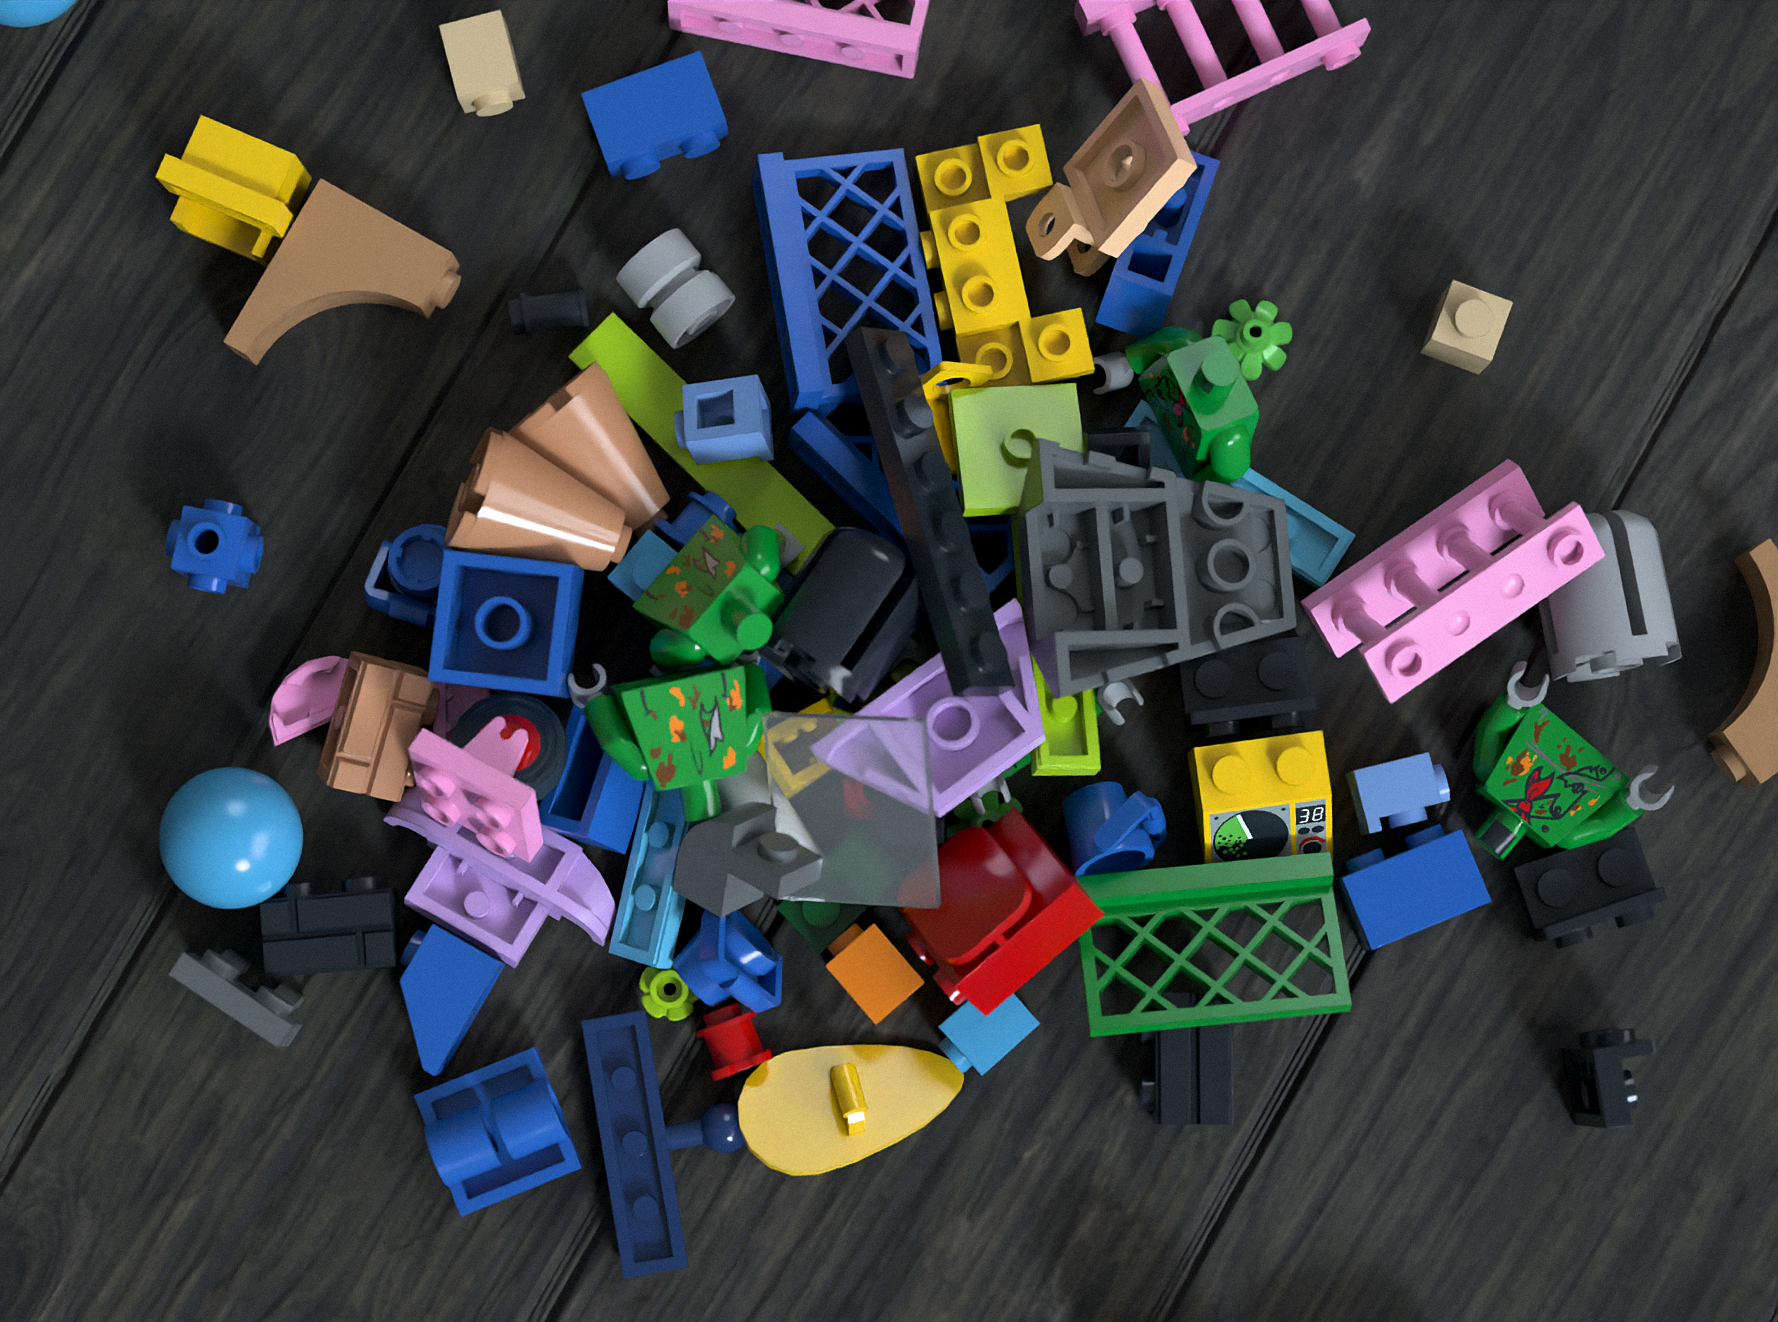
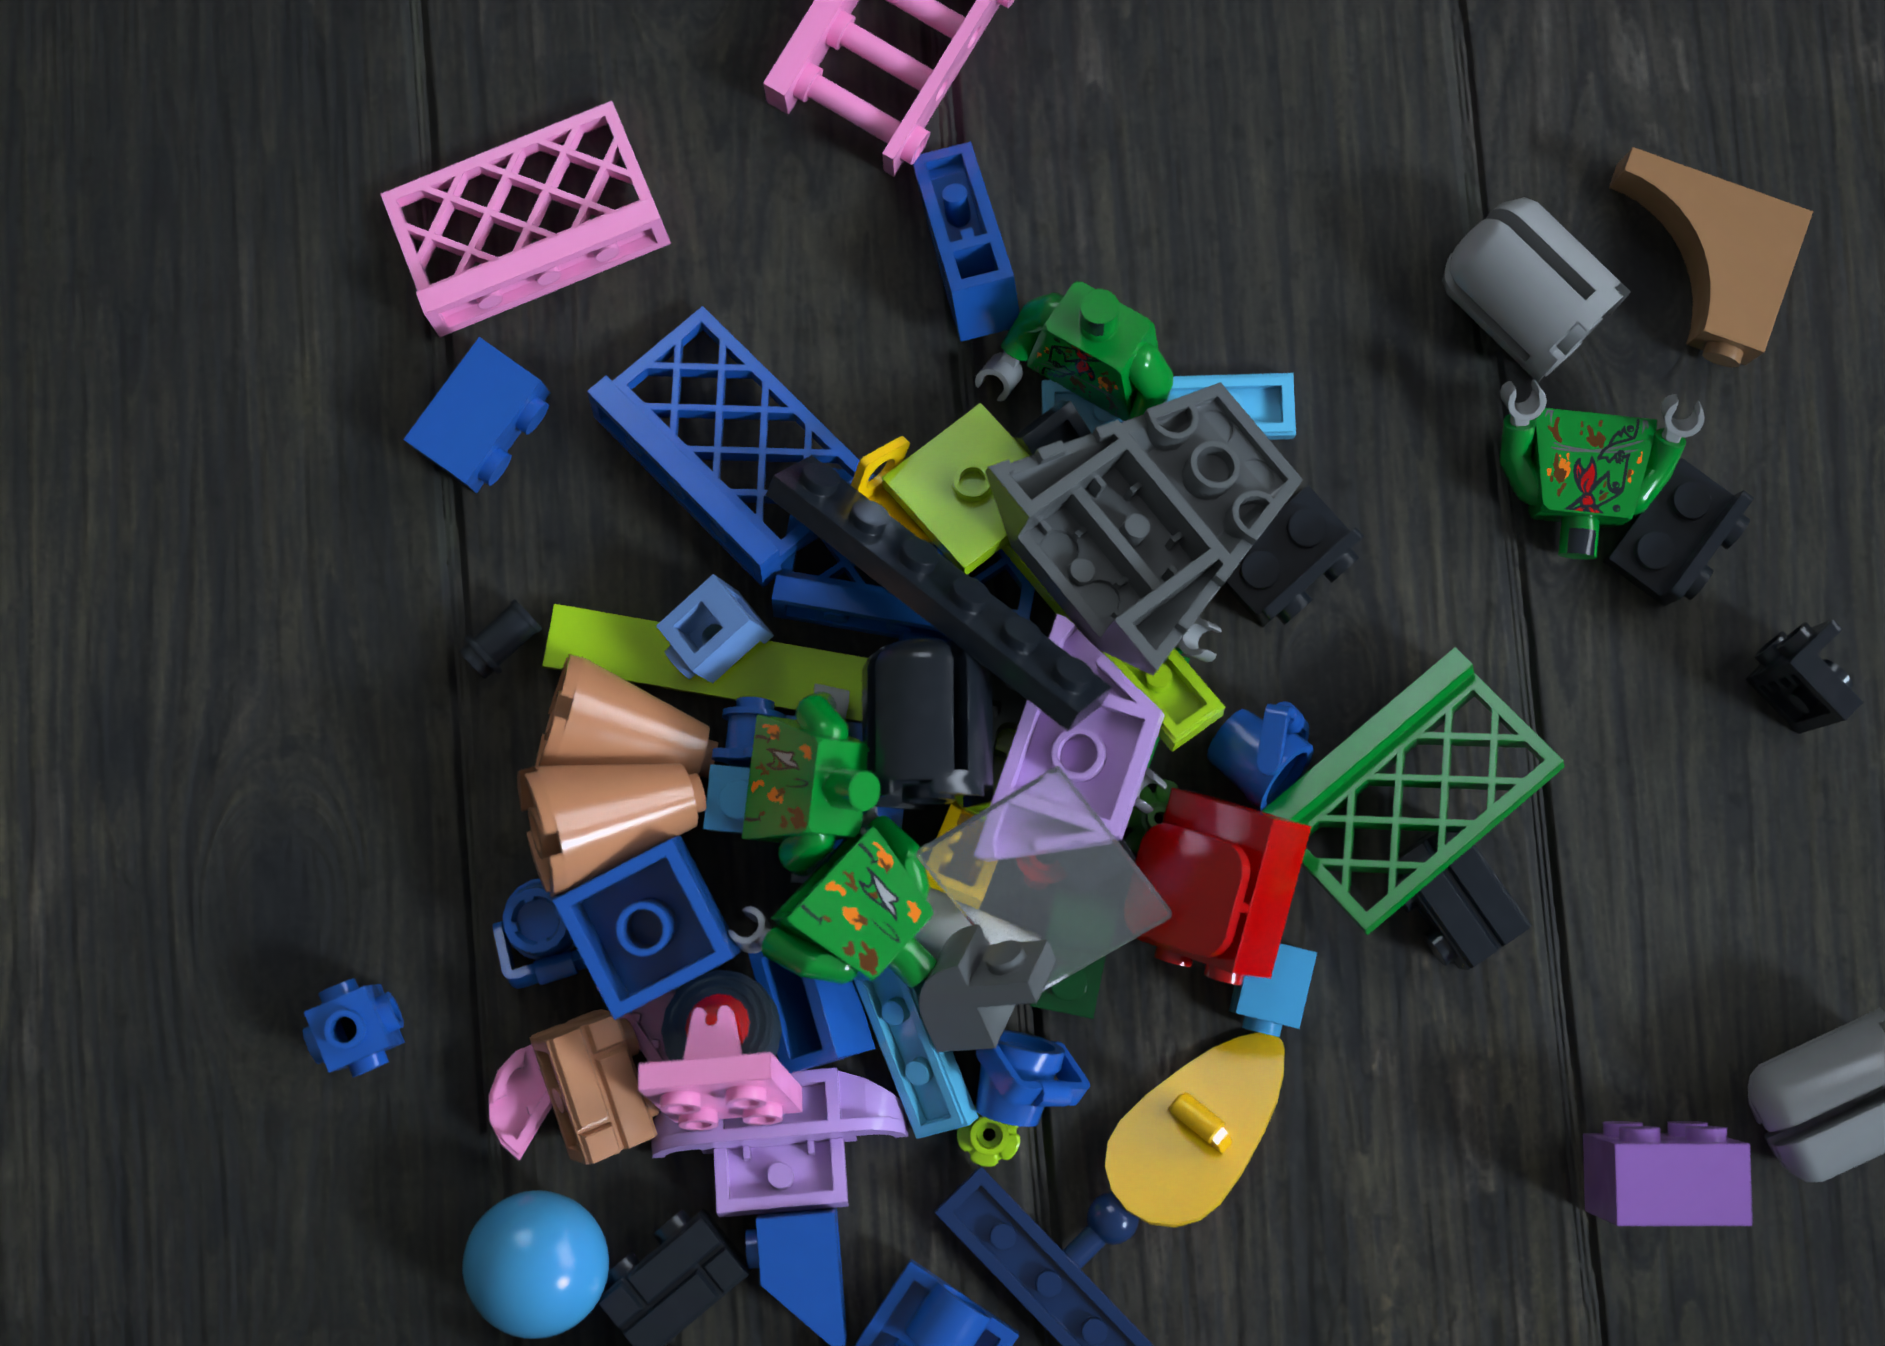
camera: 35 degrees left, 0 degrees up
yellow plate [155,115,312,267] -> none
medium nougat arch [223,178,461,365] -> none
tan brick [439,10,525,116] -> none
light grey wheel [616,228,735,349] -> none
red brick [695,1002,773,1081] -> none
orange brick [825,923,925,1025] -> none
yellow bracket [915,124,1095,388] -> none
light nougat plate [1026,77,1197,277] -> none
yellow slope [1187,730,1333,864] -> none
bright green plant [1211,299,1292,380] -> none
bright pink fence [1300,459,1605,703] -> none
blue brick [1334,824,1492,951] -> none
medium blue brick [1345,752,1450,836] -> none
tan brick [1420,280,1513,375] -> none

